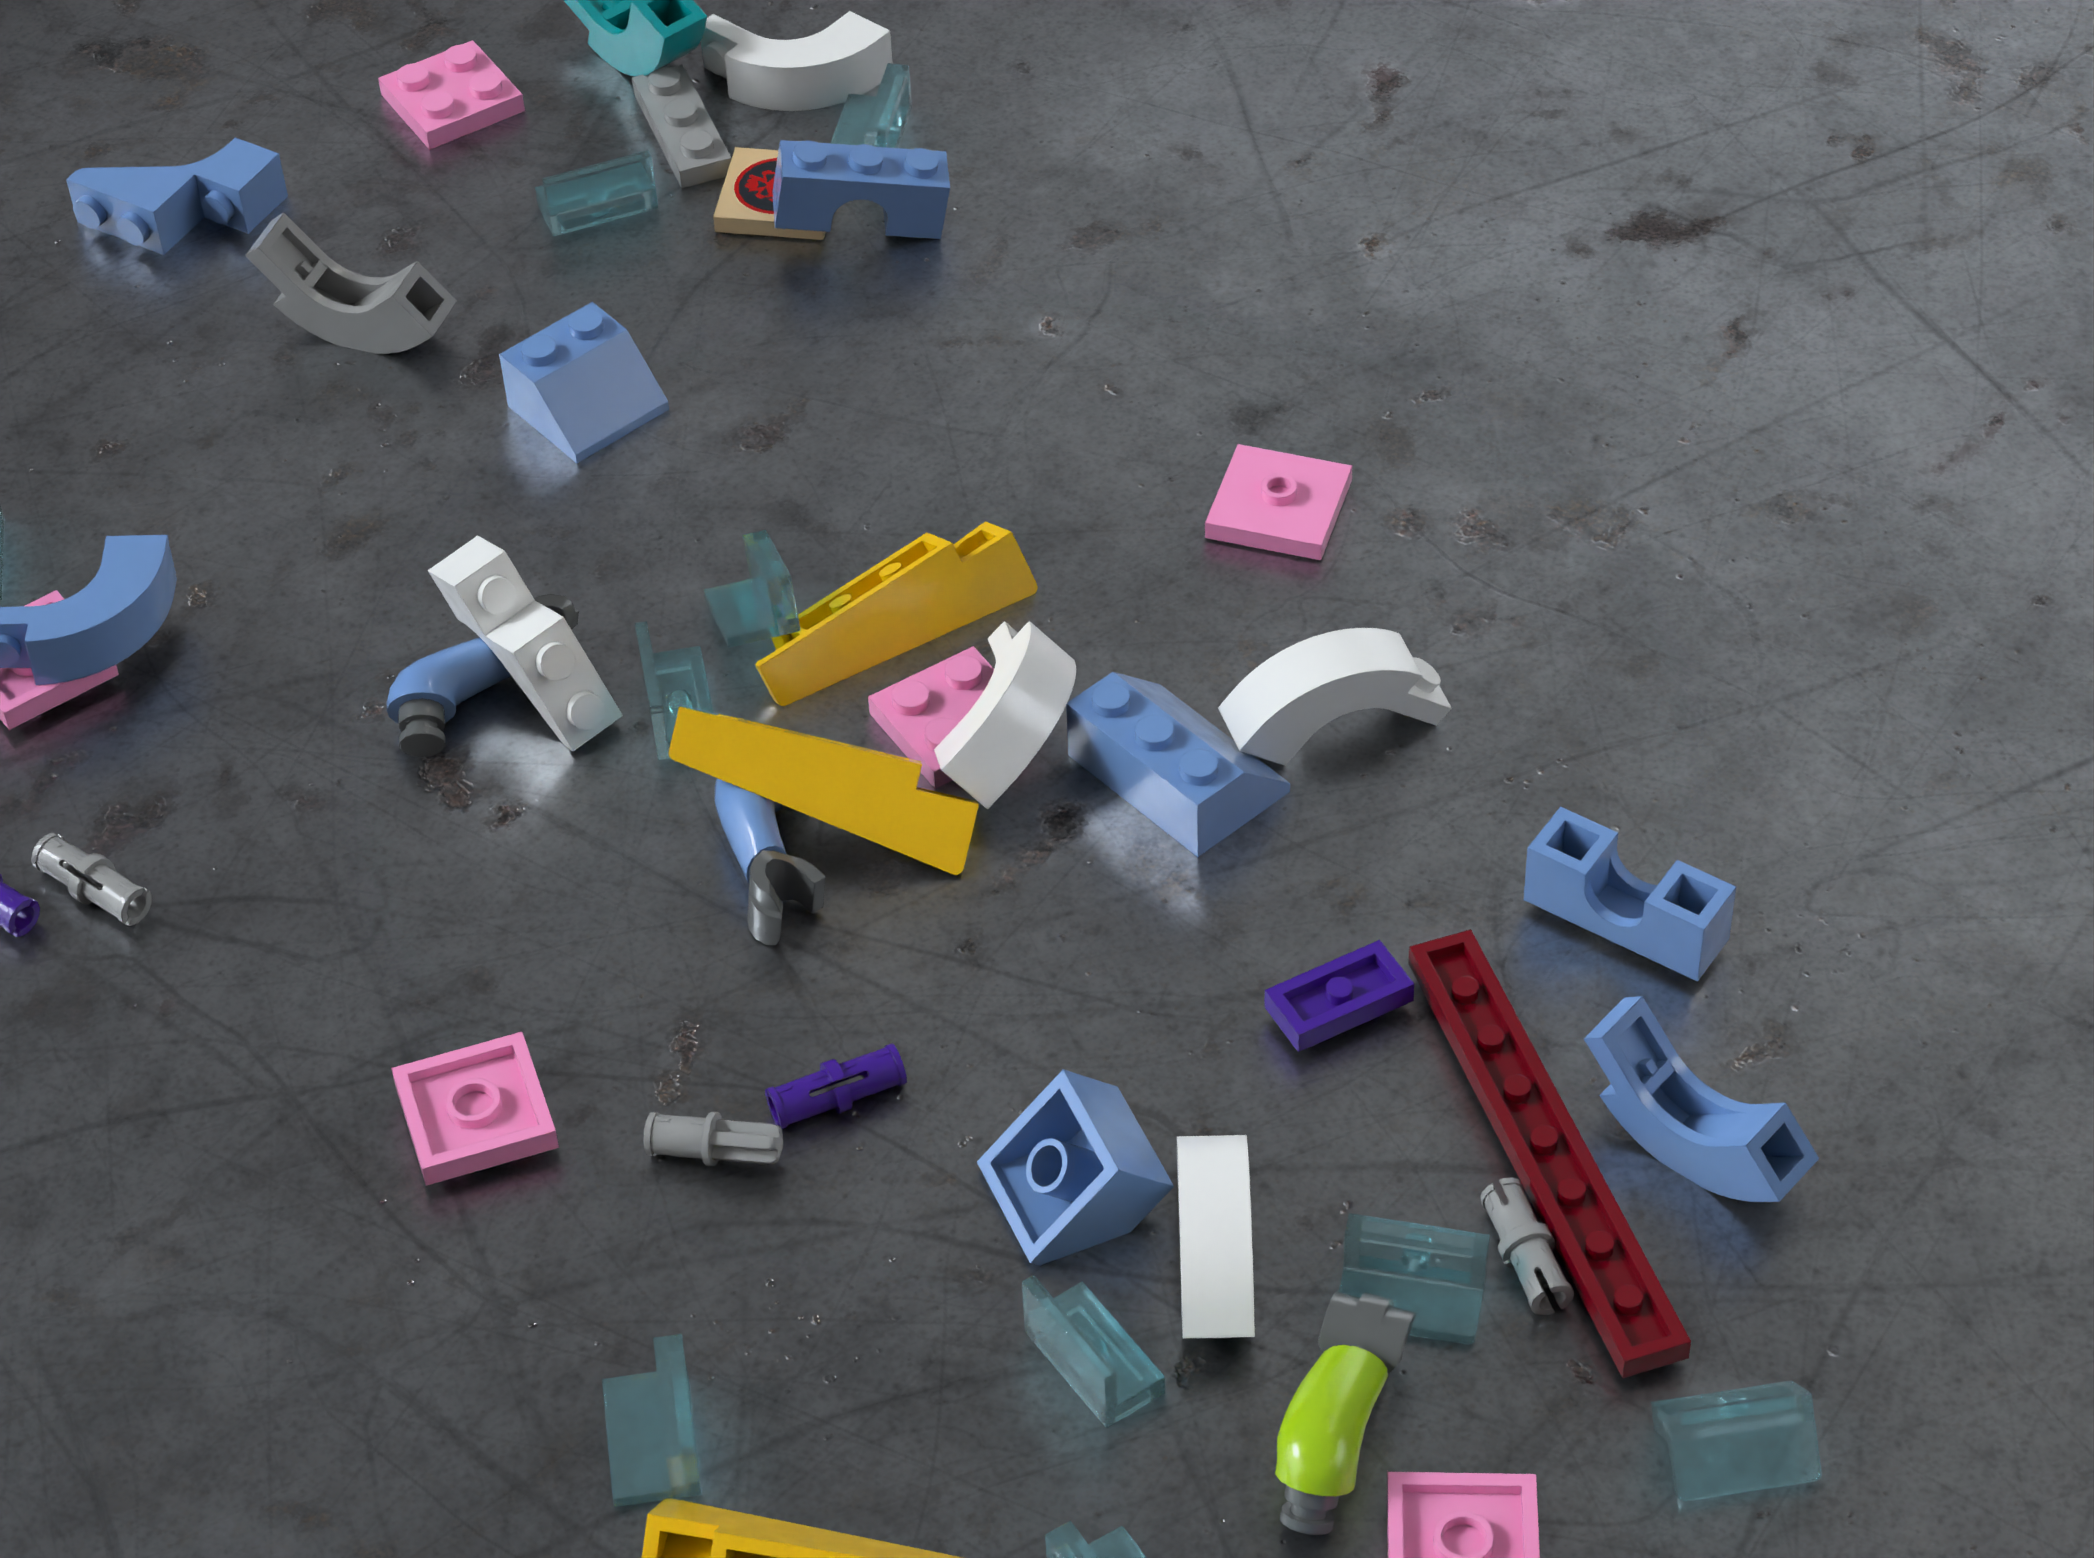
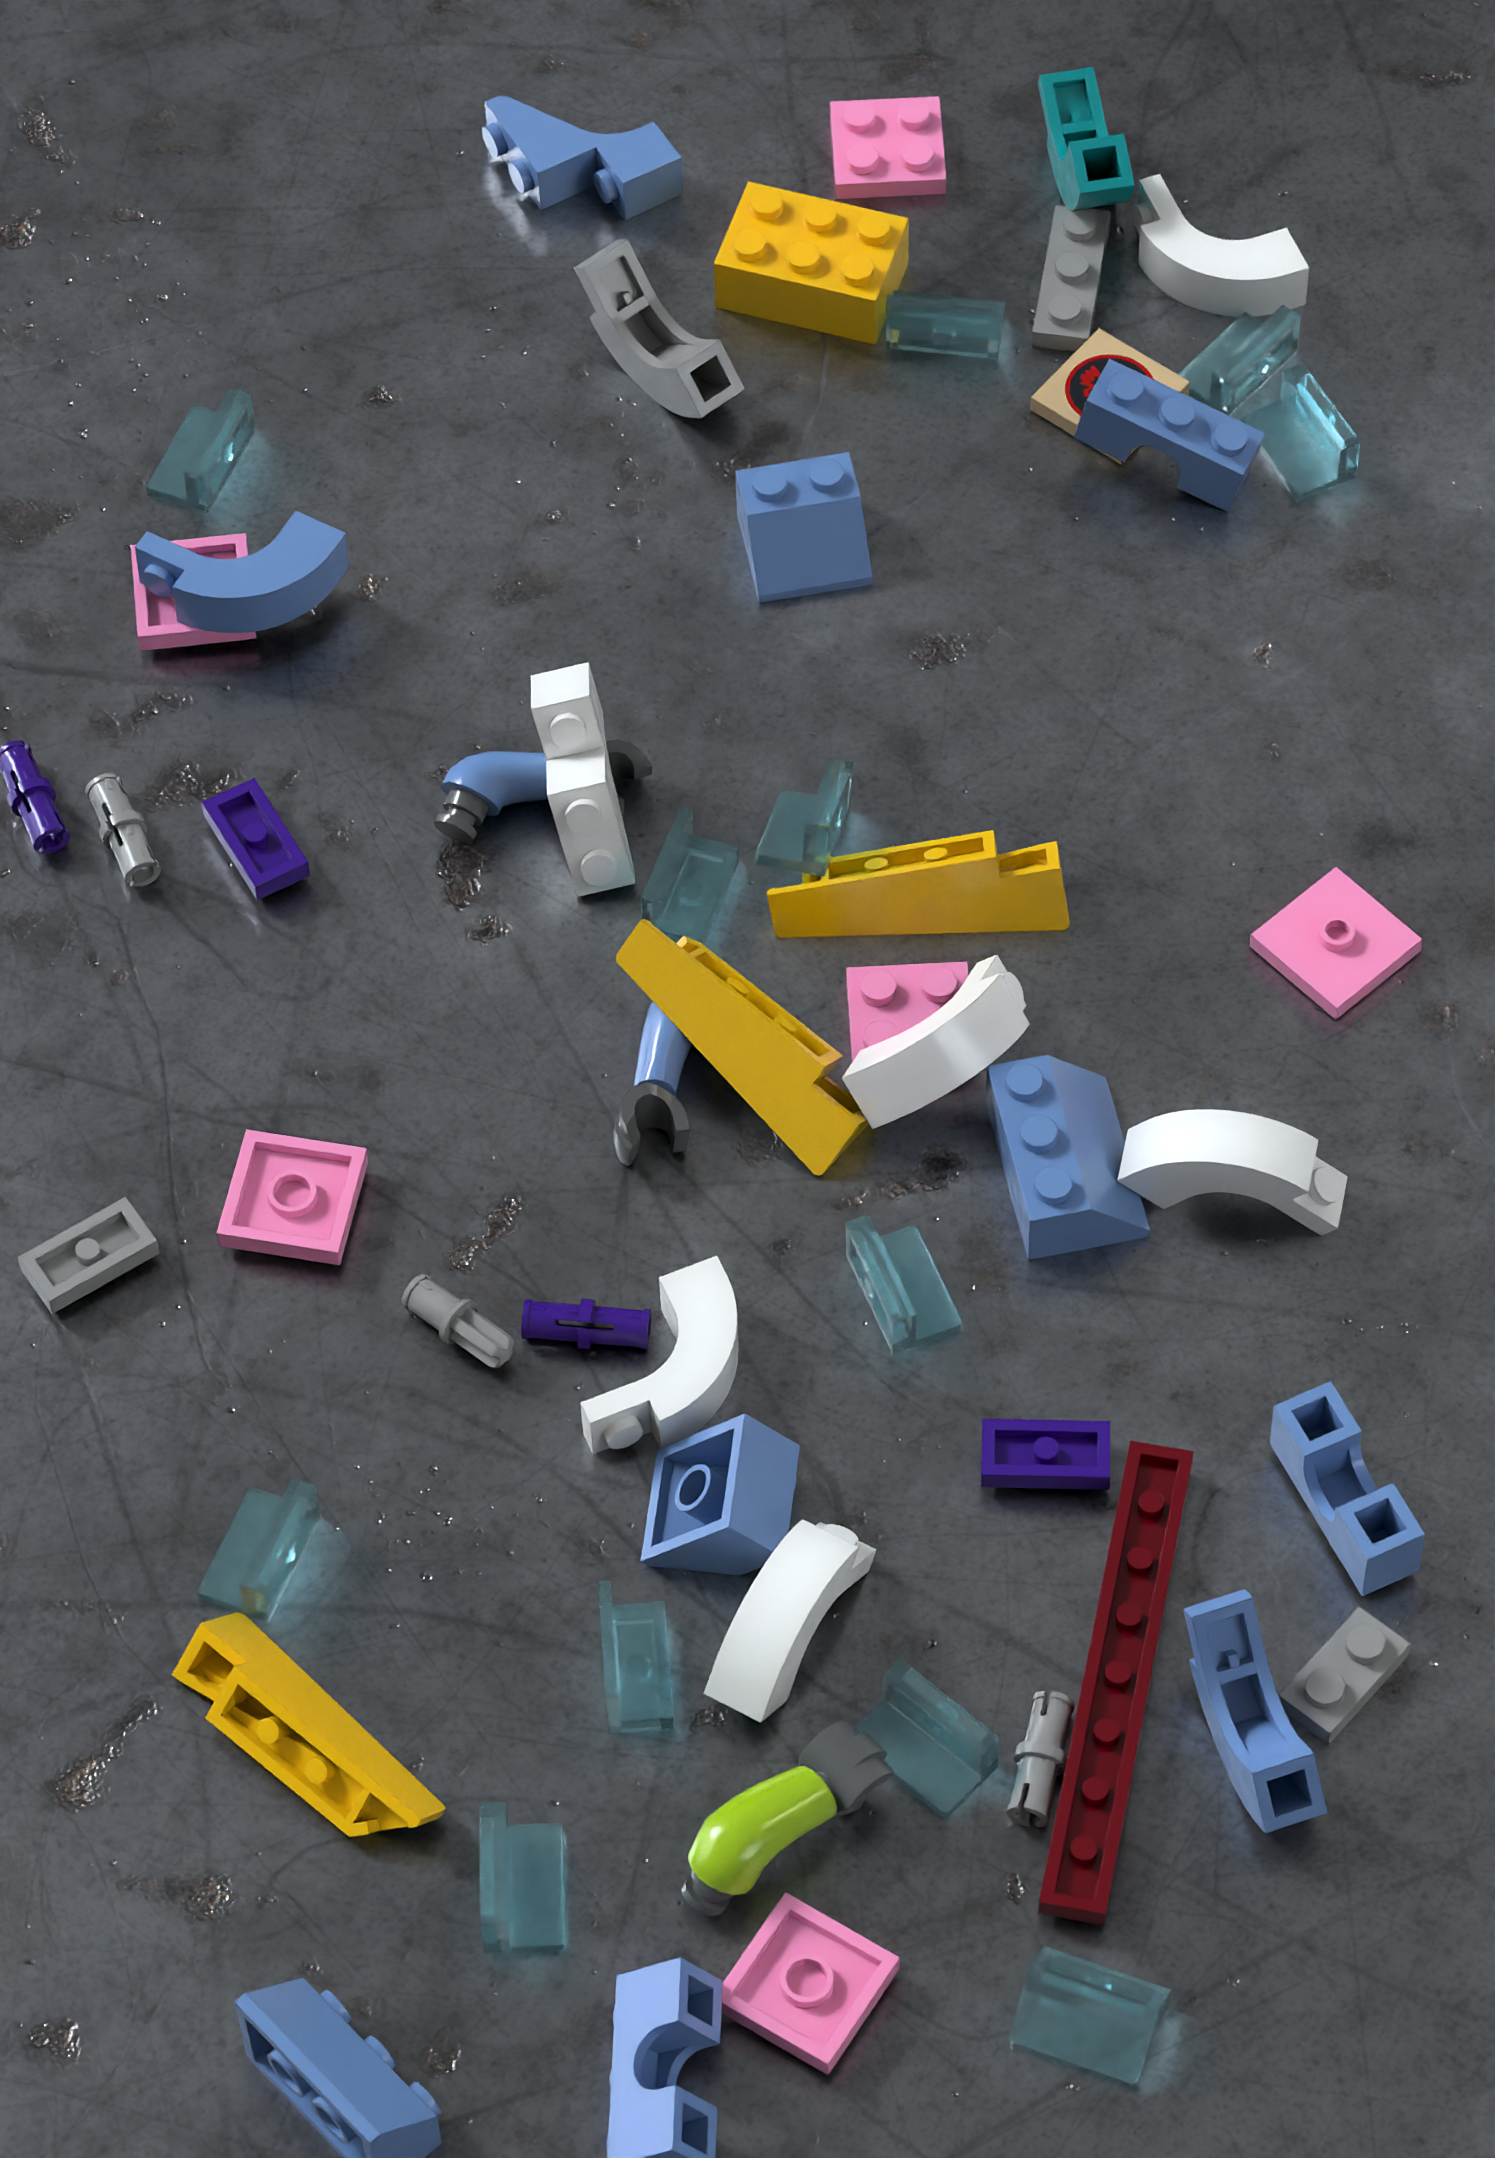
camera: 30 degrees right, 10 degrees up
none -> light grey plate [18,1197,160,1314]
none -> dark purple plate [201,778,310,900]
none -> white arch [580,1256,739,1454]
none -> yellow brick [714,182,909,345]
none -> clear light blue panel [846,1214,961,1354]
none -> clear light blue panel [1240,362,1361,503]
none -> light grey plate [1278,1606,1411,1745]

